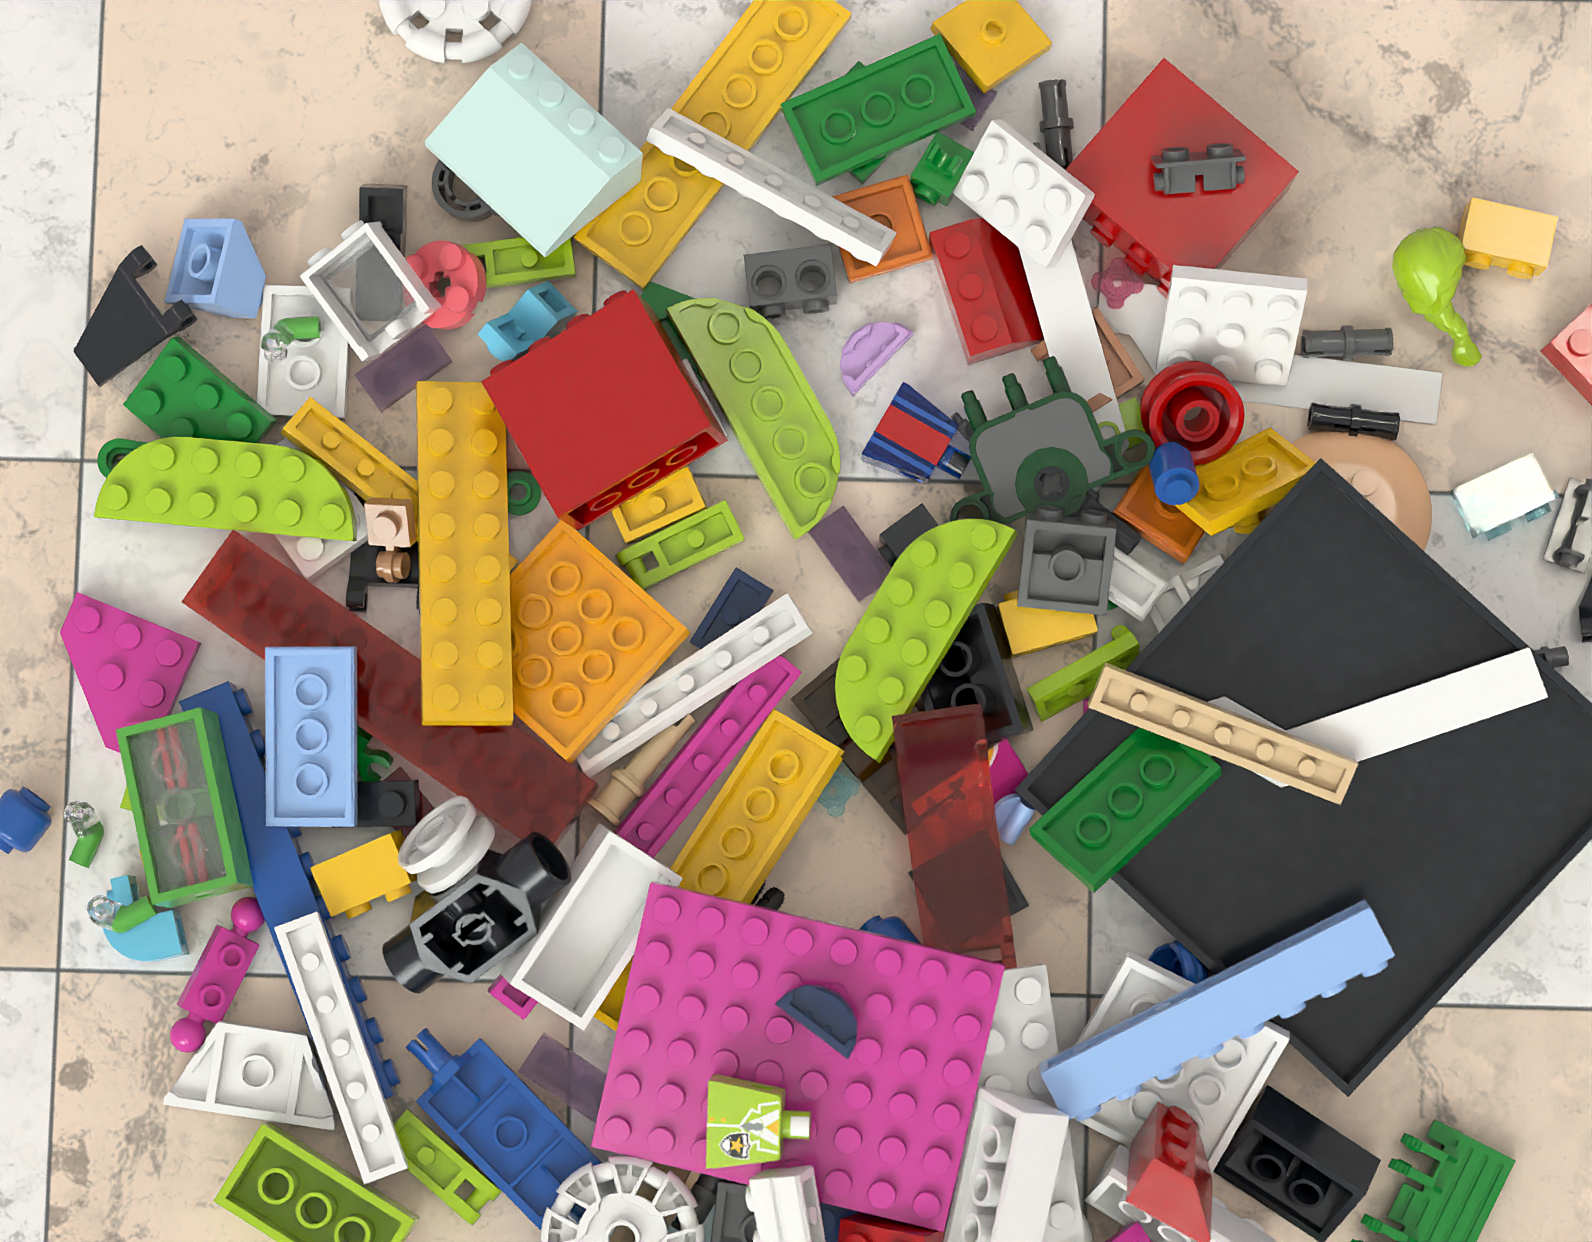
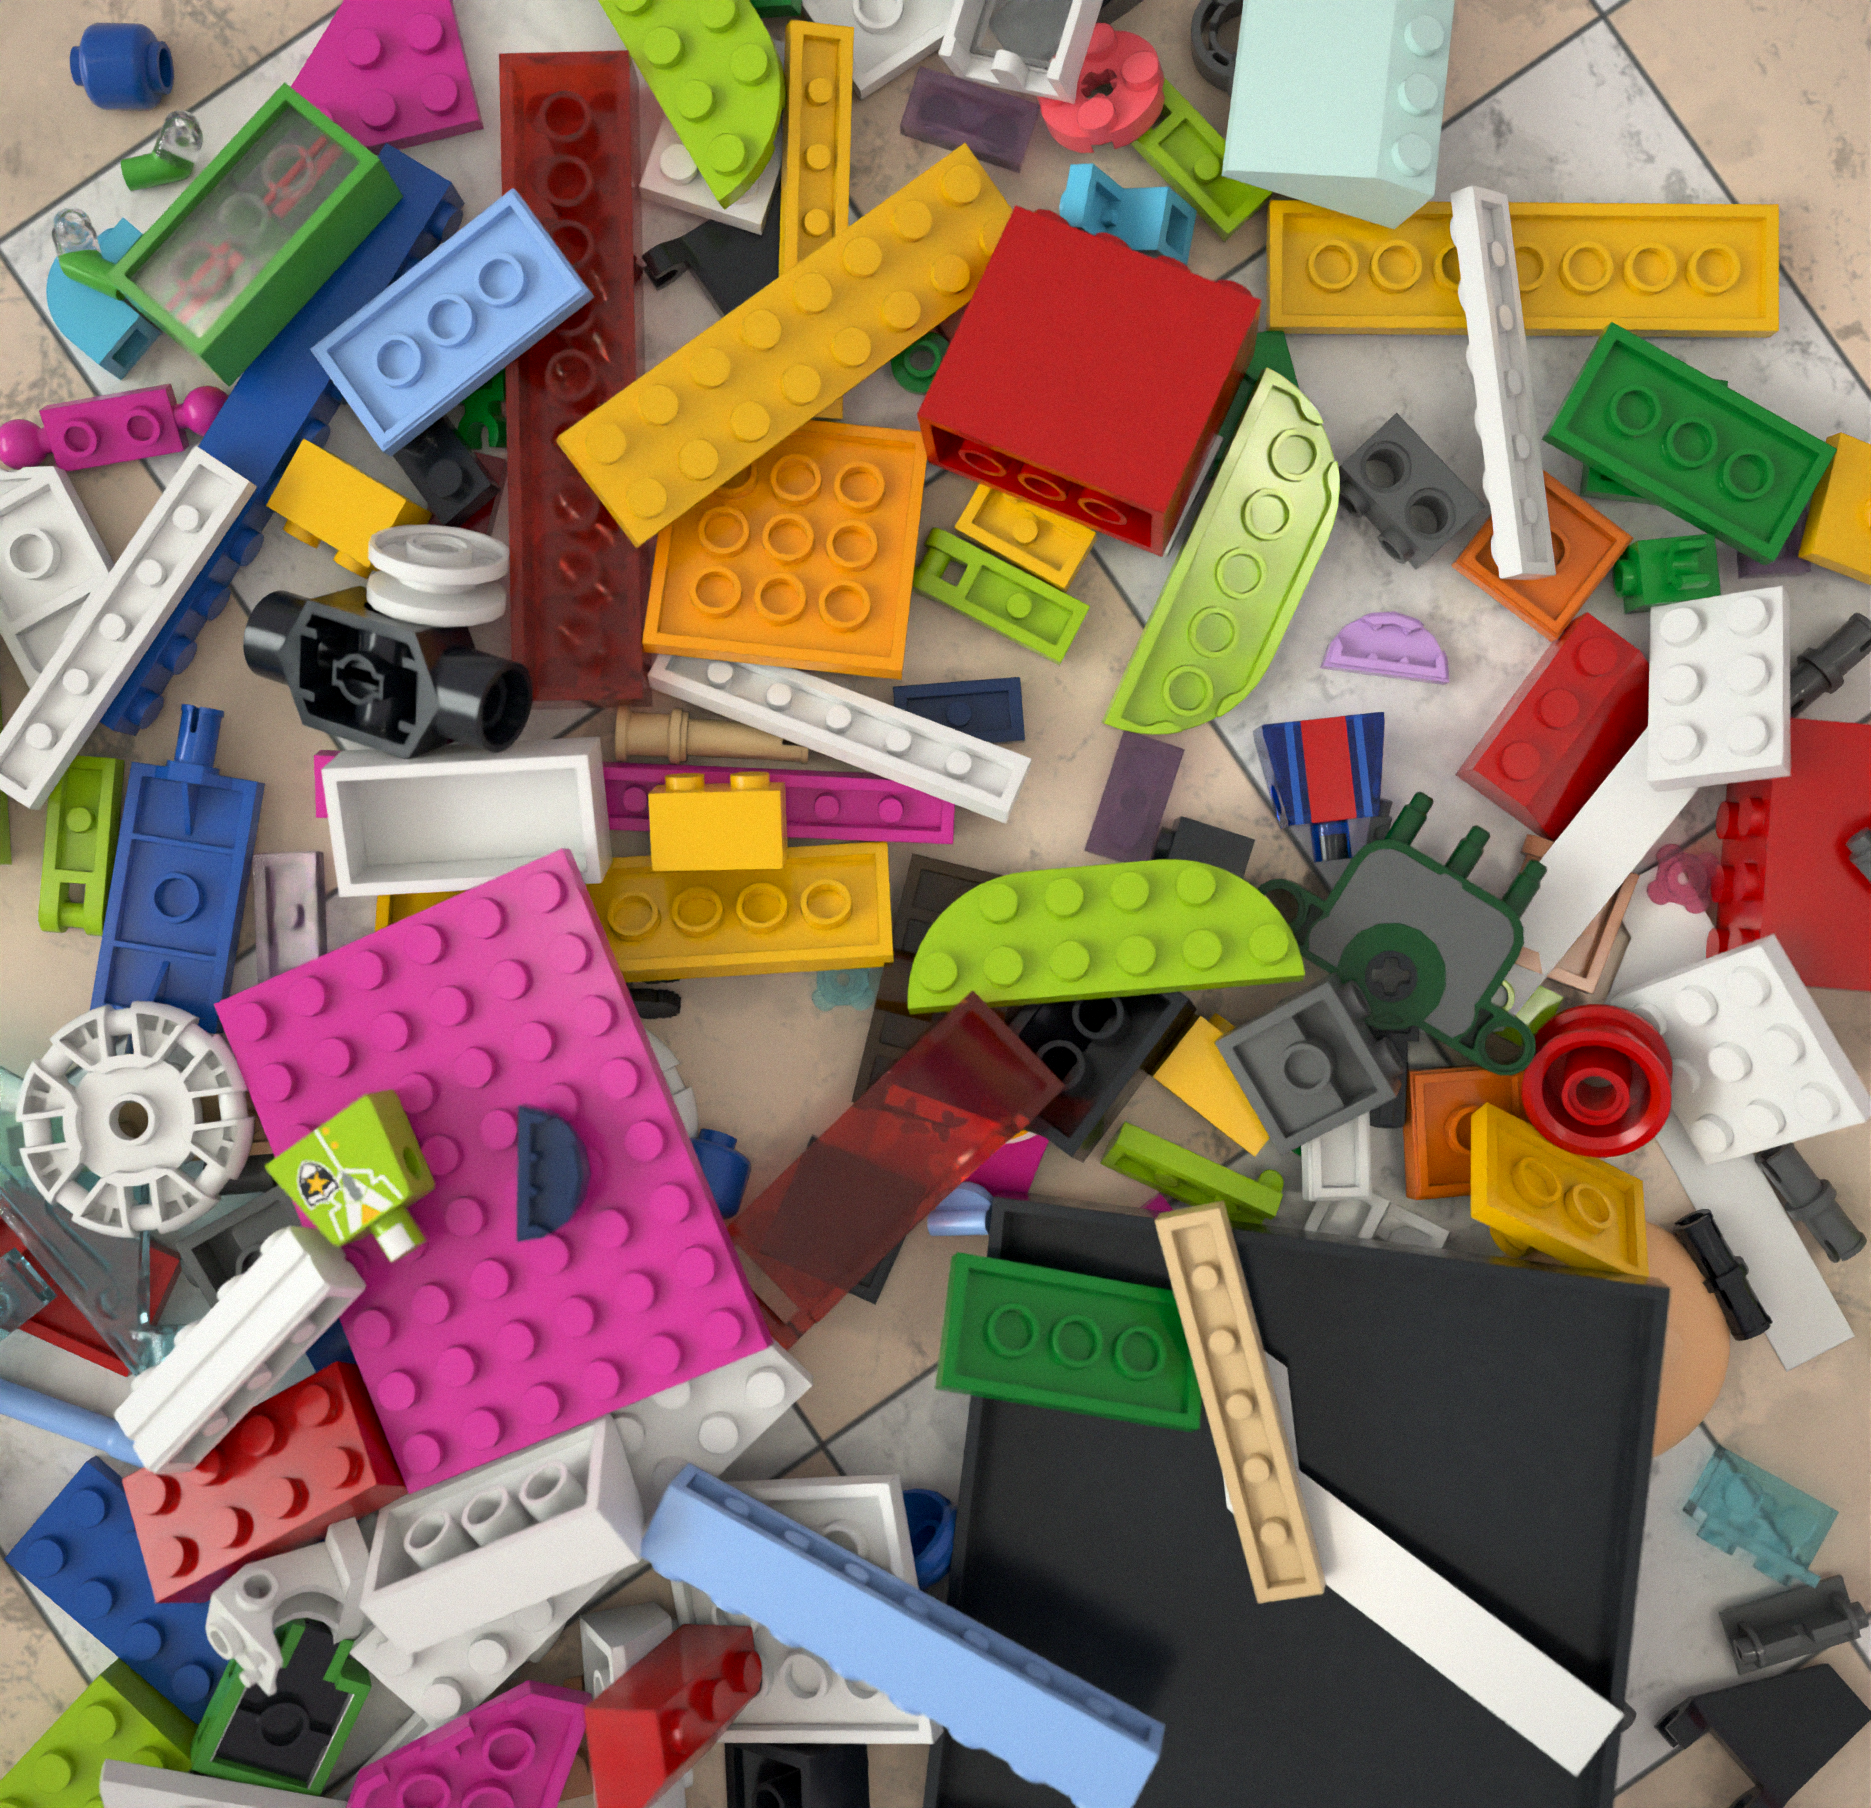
camera: 50 degrees right, 5 degrees up
medium nougat plate [364,497,417,583] -> none
blue brick [1149,442,1199,505] -> none
none -> yellow brick [648,771,788,871]

